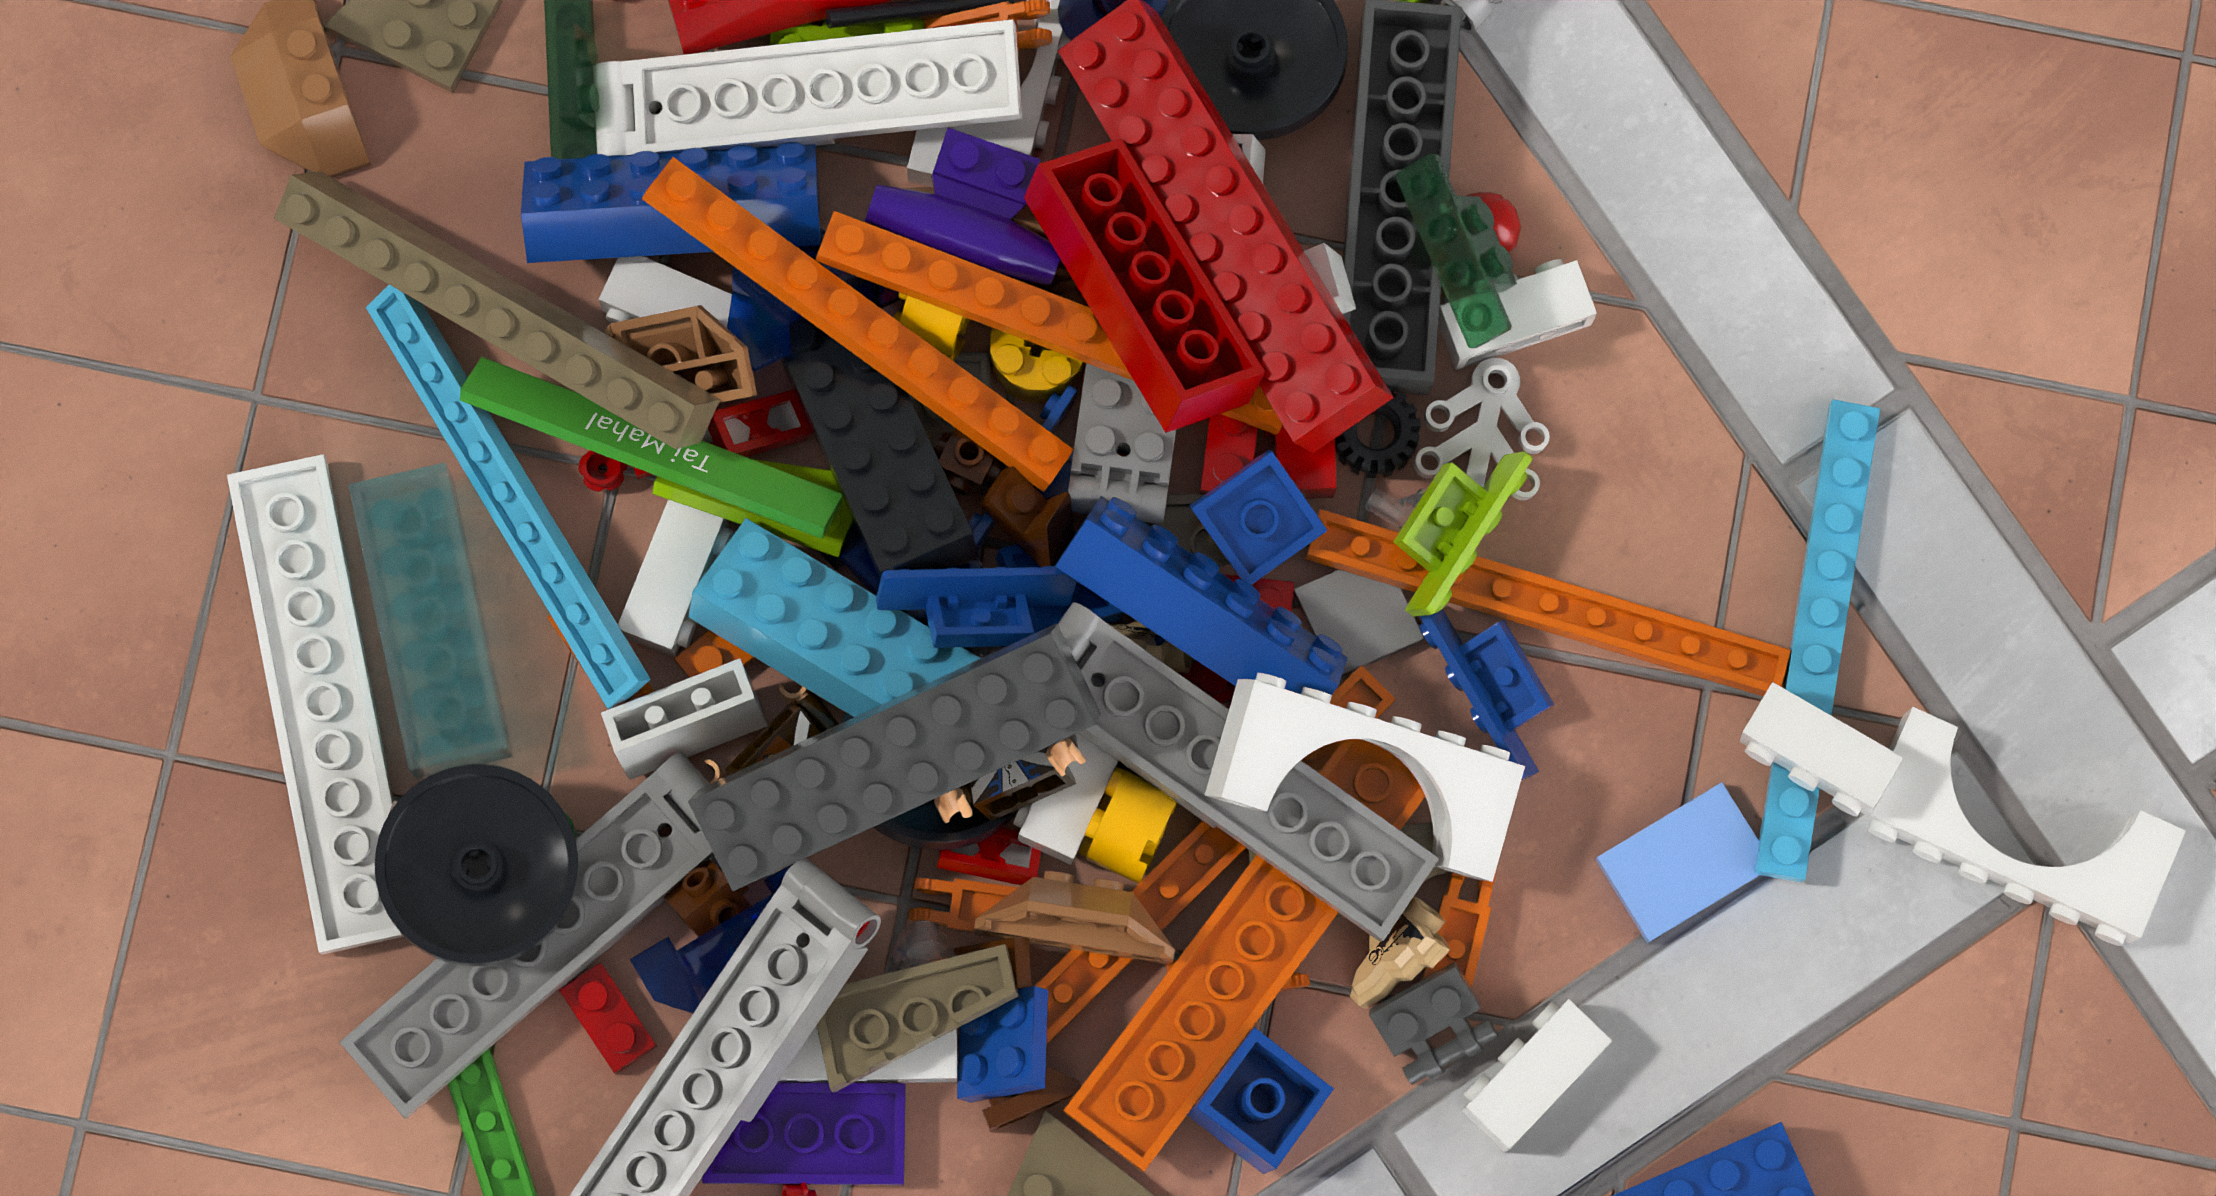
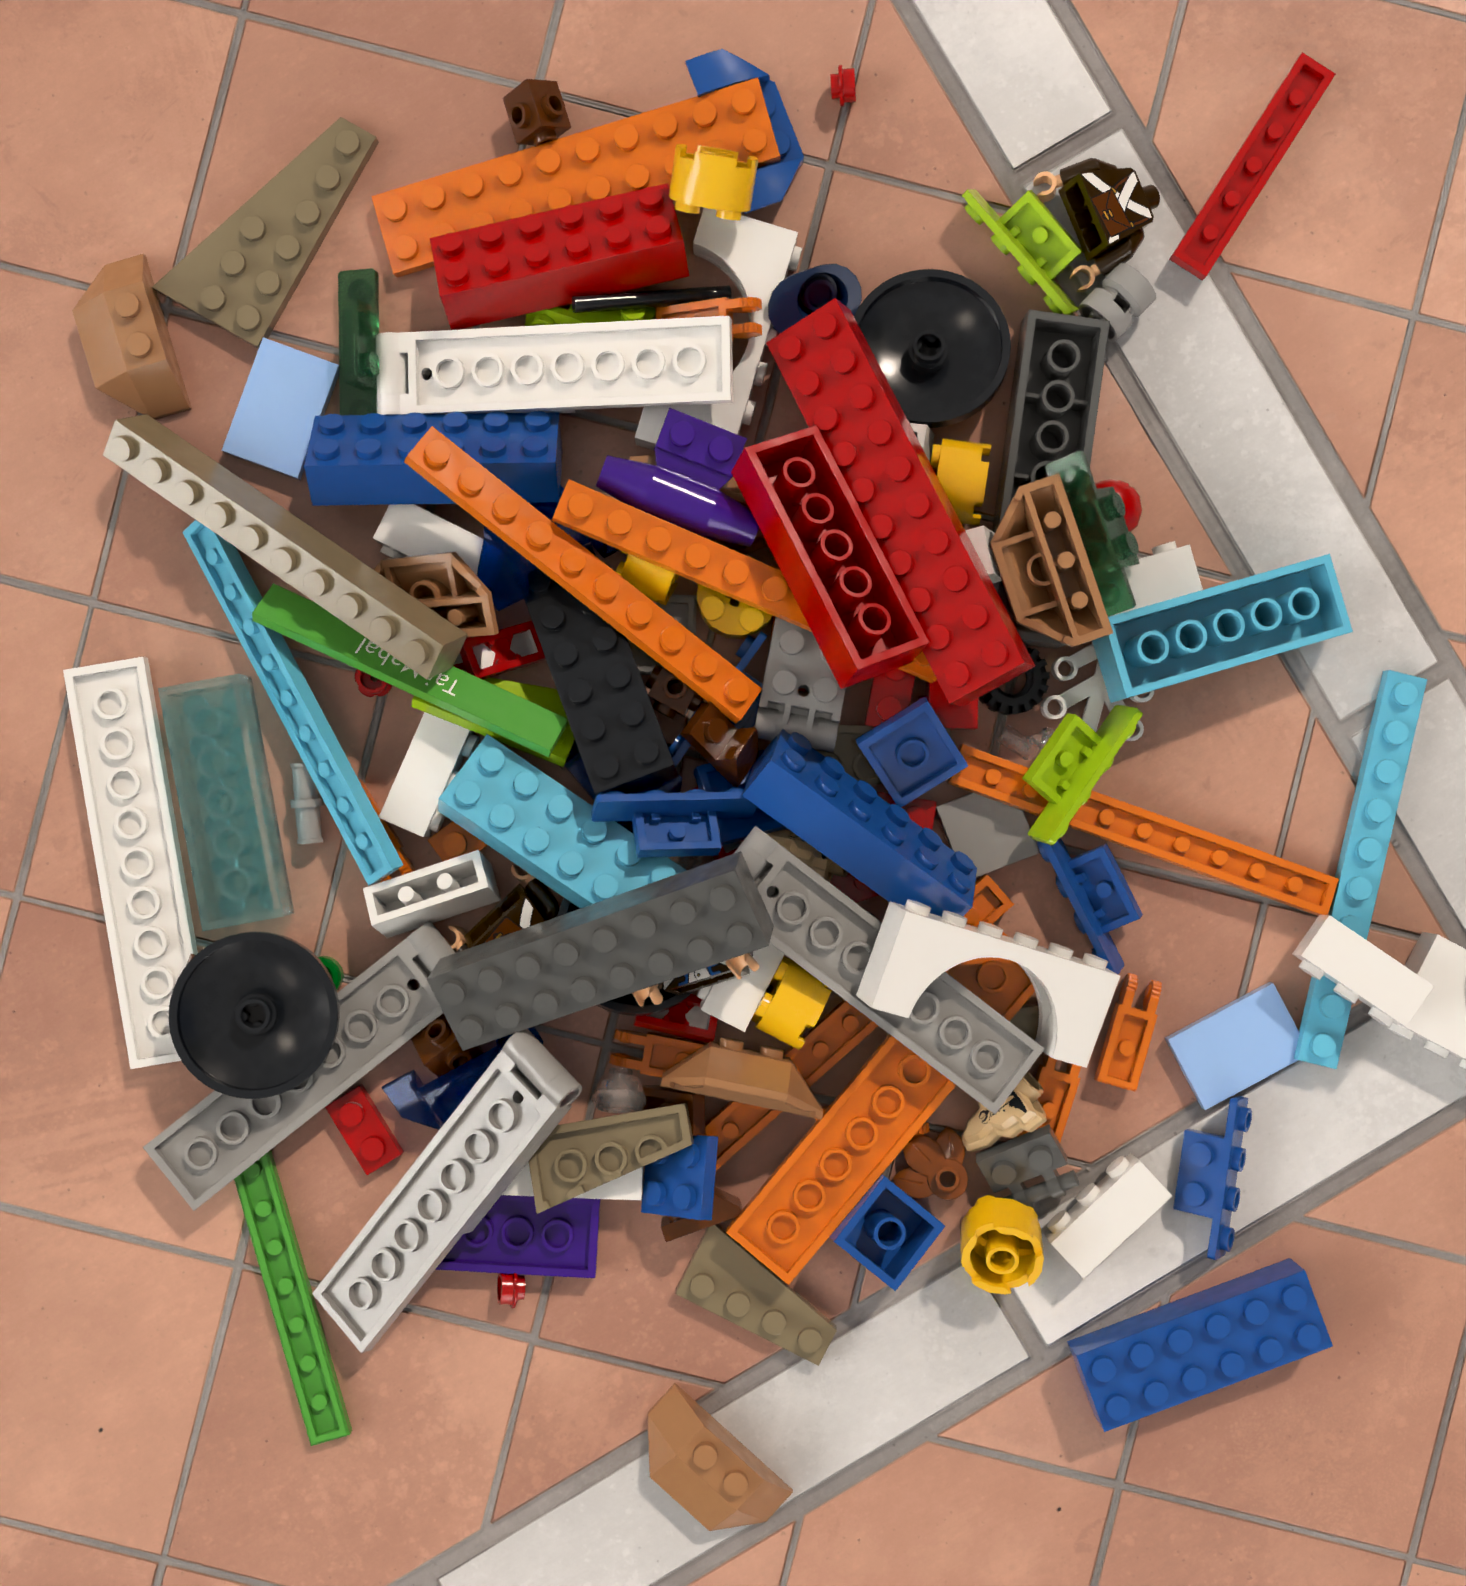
camera: 15 degrees right, 10 degrees up
none -> light blue tile [221,337,341,480]
none -> light grey pin [290,762,324,844]
none -> dark orange plate [893,1127,968,1200]
none -> yellow brick [930,438,991,526]
none -> yellow brick [960,1195,1044,1295]
none -> medium nougat wedge [989,473,1113,647]
none -> medium azure brick [1092,554,1353,703]
none -> orange hinge [1094,973,1162,1092]
none -> blue bracket [1173,1096,1252,1260]

